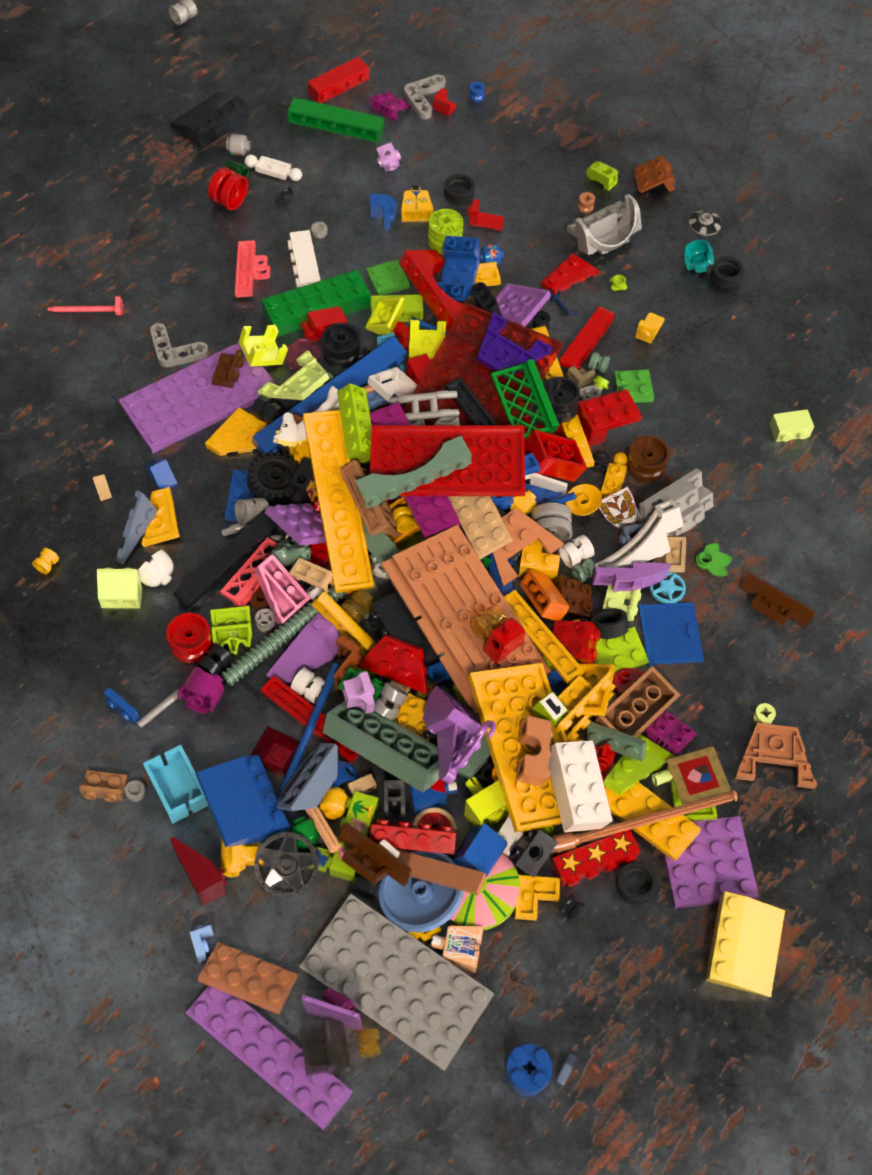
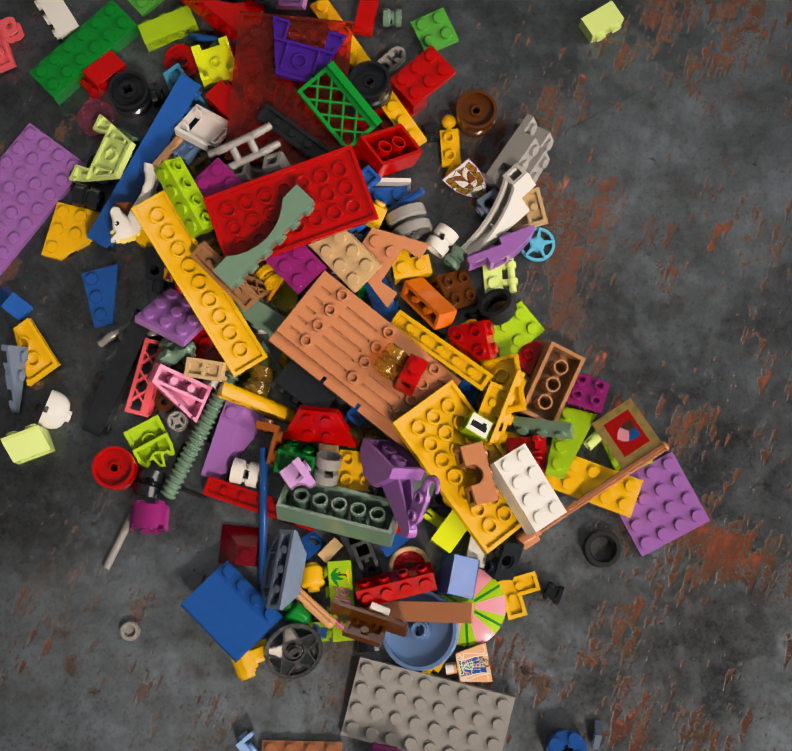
camera: 15 degrees left, 20 degrees up
medium nougat bracket [79,770,128,802] -> none
blue plate [104,687,140,725] -> none
medium azure piece [143,745,208,824] -> none
dark red slope [170,837,227,906] -> none
reddish brown bracket [211,350,244,388] -> none
light grey wheel [234,497,269,524] -> none
neon yellow panel [238,325,288,367] -> none
black wheel [247,452,299,506] -> none
neon yellow slope [365,297,404,335] -> none
red brick [551,830,641,887] -> none
yellow dish [565,484,602,516] -> none
dark tan panel [567,366,596,389] -> none
lime plate [592,375,609,390] -> none
blue piece [638,602,704,667] -> none
bright green plate [695,543,733,577] -> none
light yellow slope [705,891,785,997] -> none
nougat wing [735,723,817,789] -> none
reddish brown bracket [740,573,816,627] -> none
yellowish green wheel [752,703,776,725] -> none

